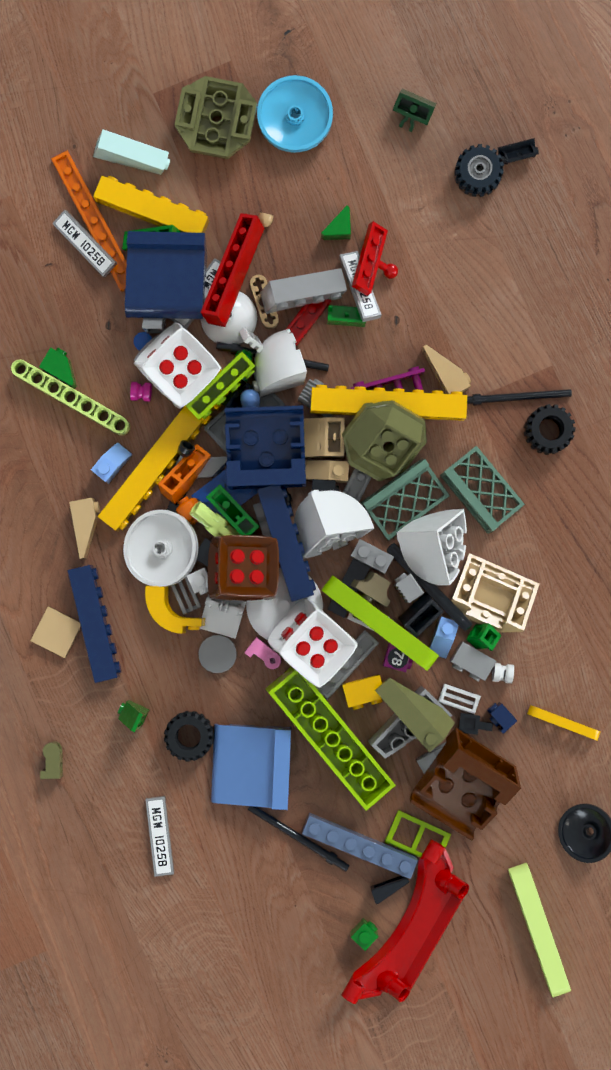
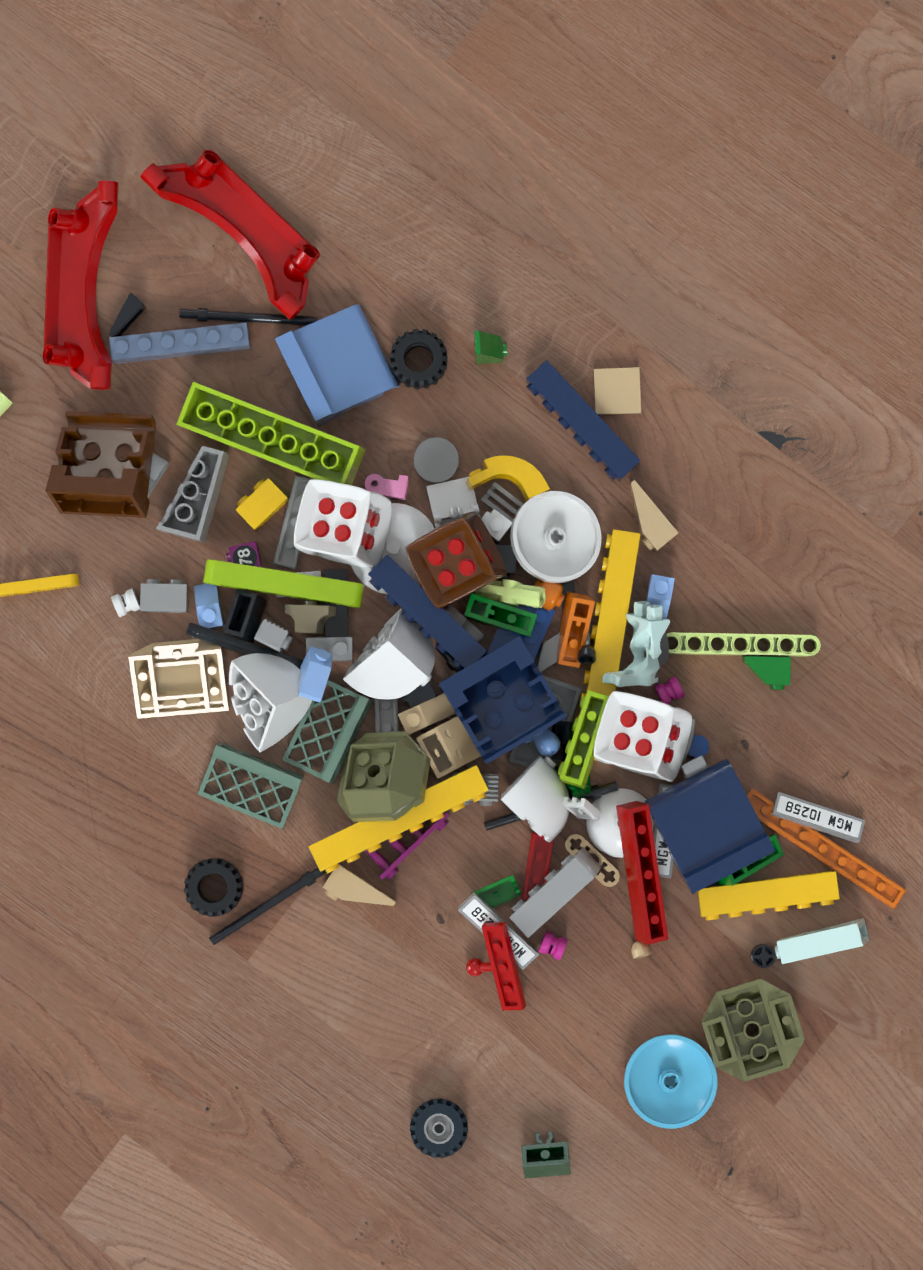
camera: 155 degrees right, 0 degrees up
olive leg [40,741,63,779] -> none
tile [145,796,174,877] -> none
green slope [321,205,351,240] -> none
green brick [350,918,379,951] -> none
olive wedge [375,677,455,752] -> none
lime window [384,810,451,858] -> none
white tile [438,684,481,714] -> none
black plate [458,713,493,735] -> none
green brick [466,623,502,651] -> none
dark blue brick [487,702,517,734] -> none
black hinge [498,138,539,165] -> none
none -> red panel [140,149,320,320]
none -> light blue slope [298,646,332,703]
none -> dark pink wheel [538,931,568,960]
none -> light aqua hips [602,601,670,687]
none -> black wheel [751,944,775,968]

